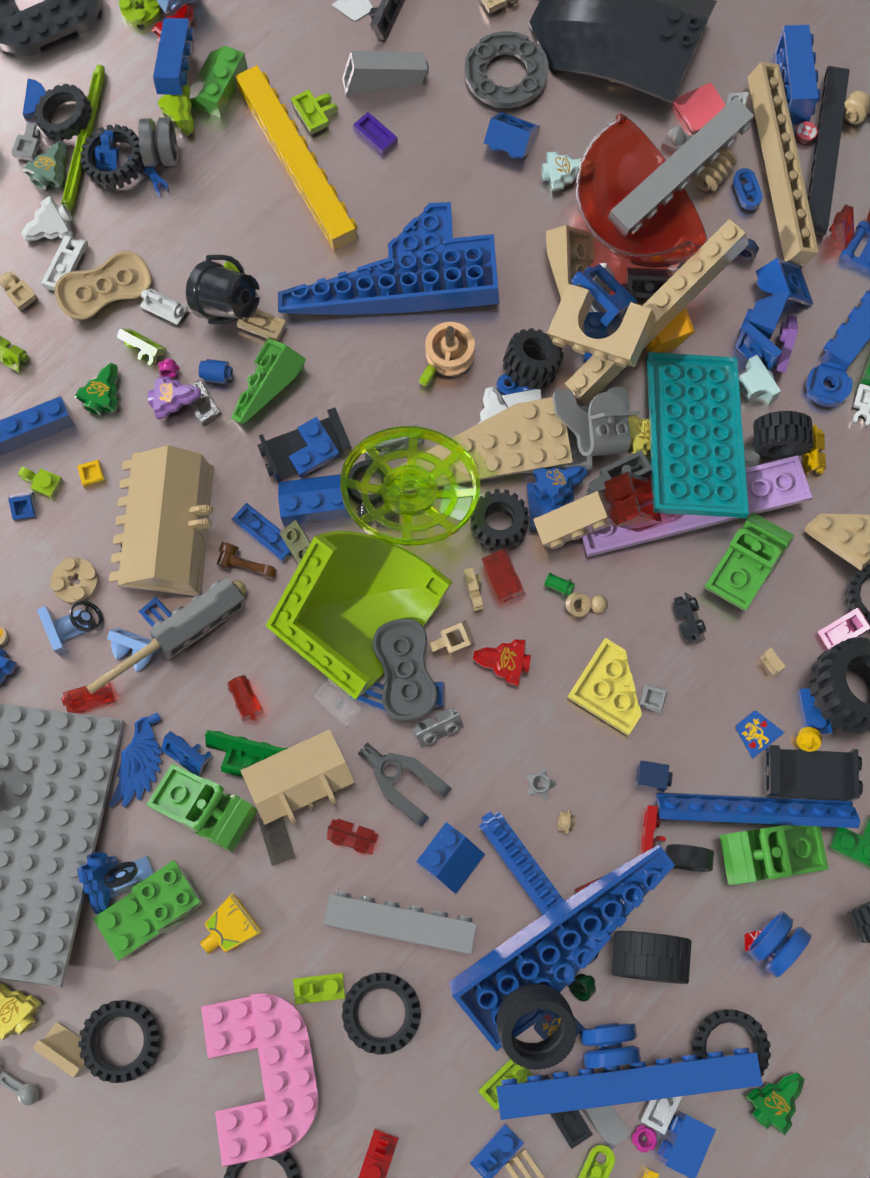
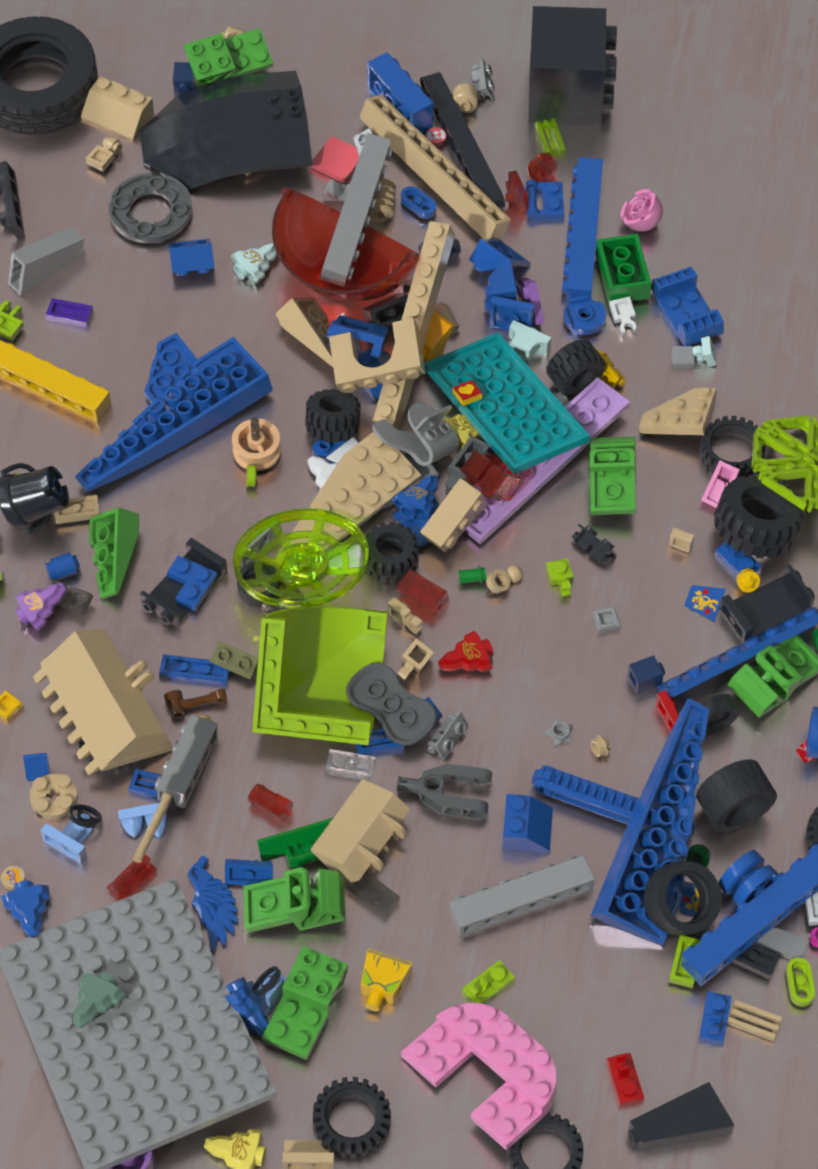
camera: 35 degrees left, 15 degrees down
dark pink plate [158,359,180,378] -> none
blue slope [278,473,351,526] -> none
clear red hinge [326,818,379,855] -> none
black tyre [342,972,421,1055] -> none
light yellow plate [567,638,642,736] -> none
none -> blue slope [23,753,50,781]
none -> tan cone [434,302,460,334]
none -> tile [453,380,482,406]
none -> lime plate [546,558,574,597]

